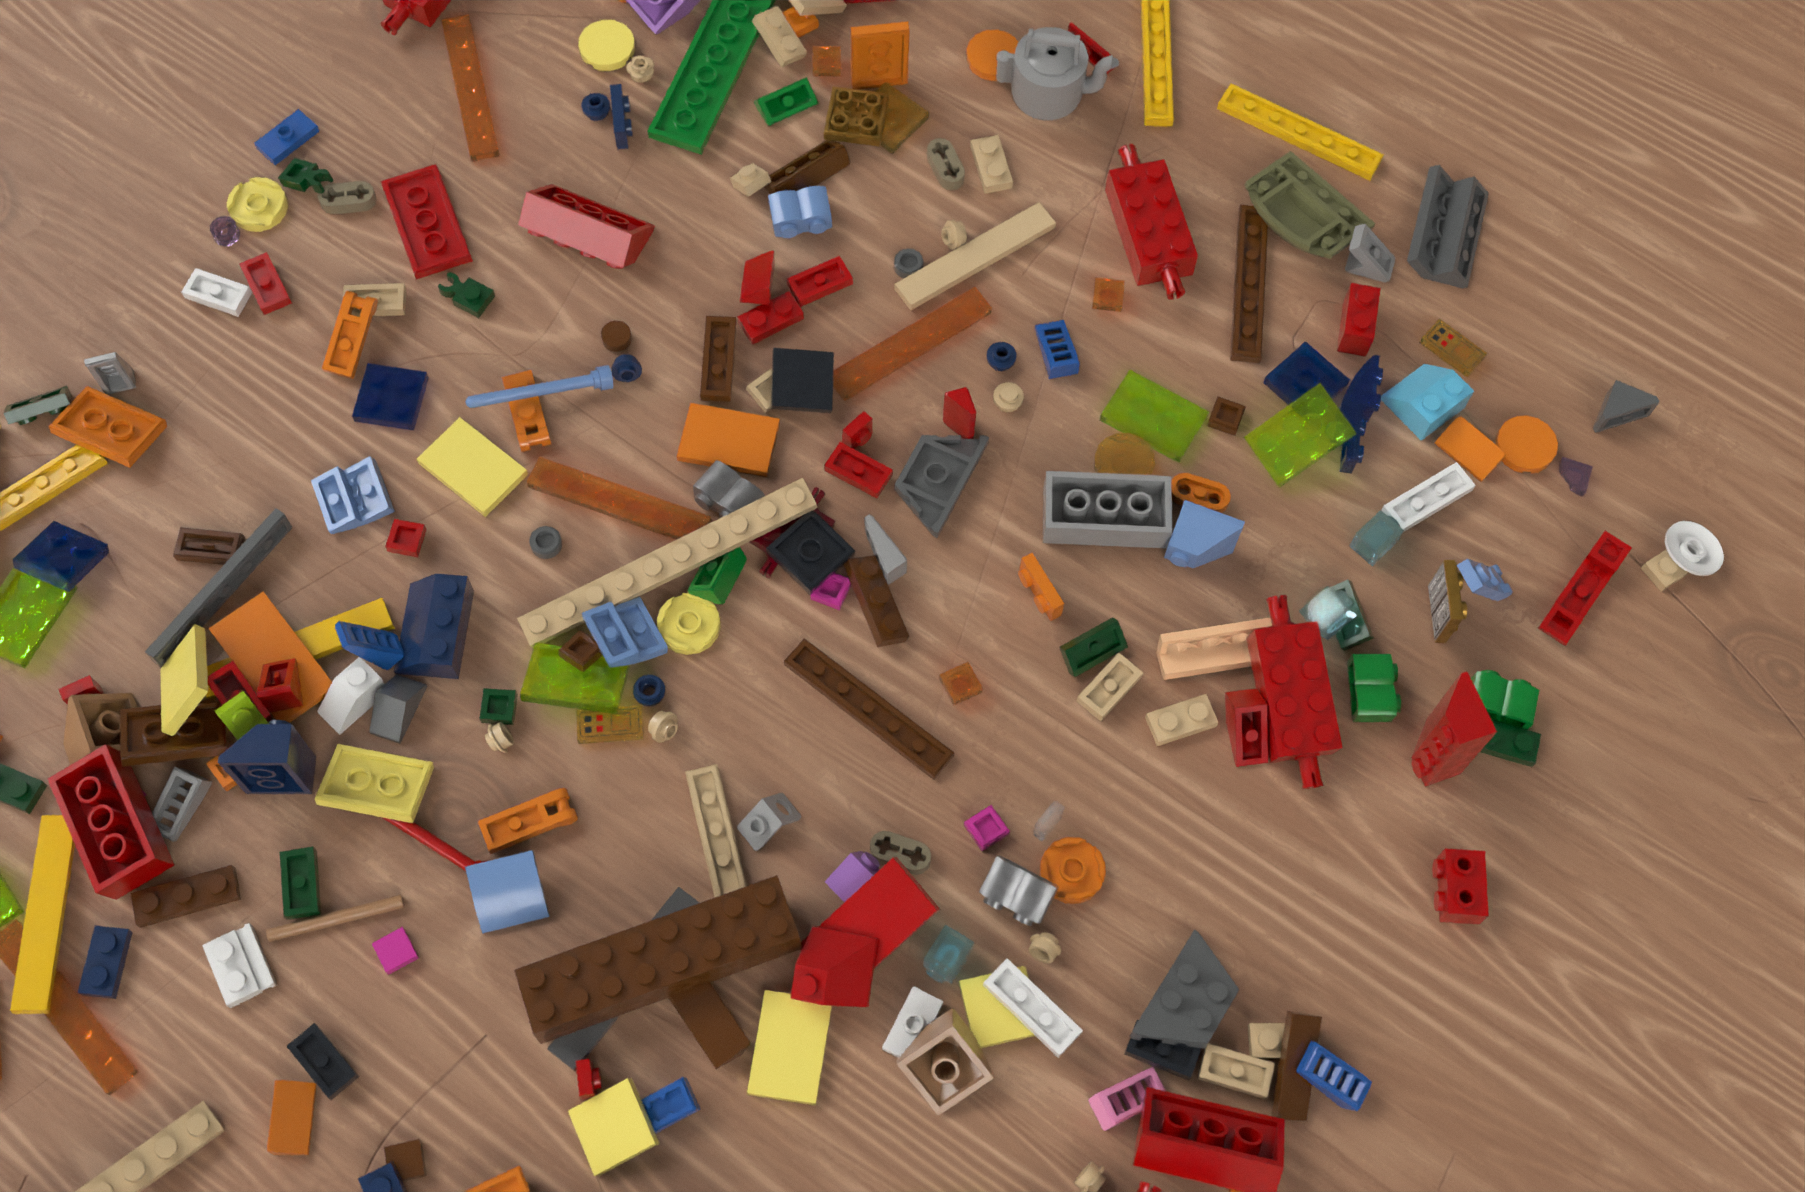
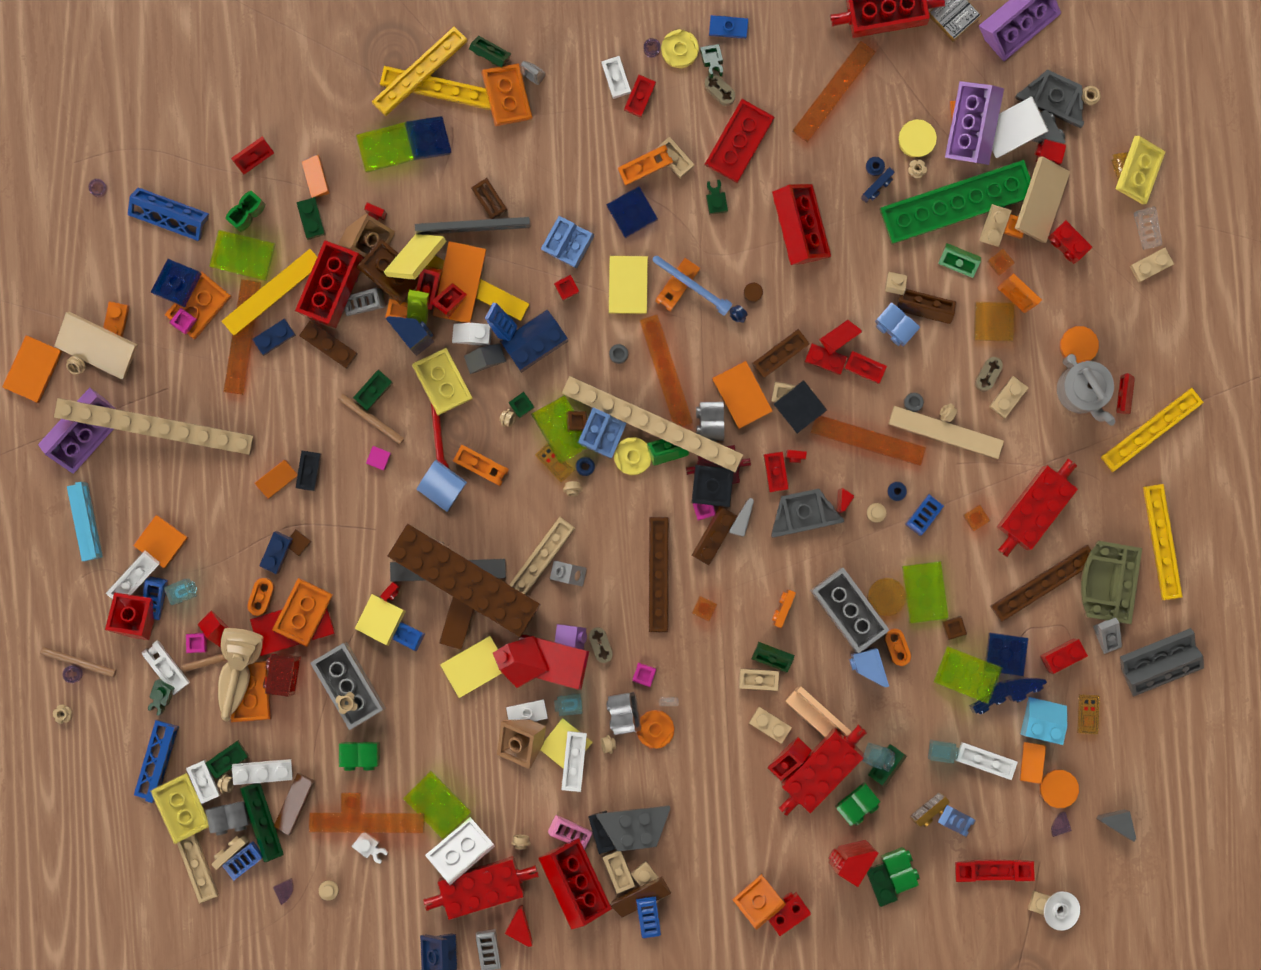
camera: 50 degrees right, 20 degrees up
white plate [202,923,277,1008] -> none
pearl gold tile [823,86,889,147] -> none
none -> orange tile [732,874,786,930]

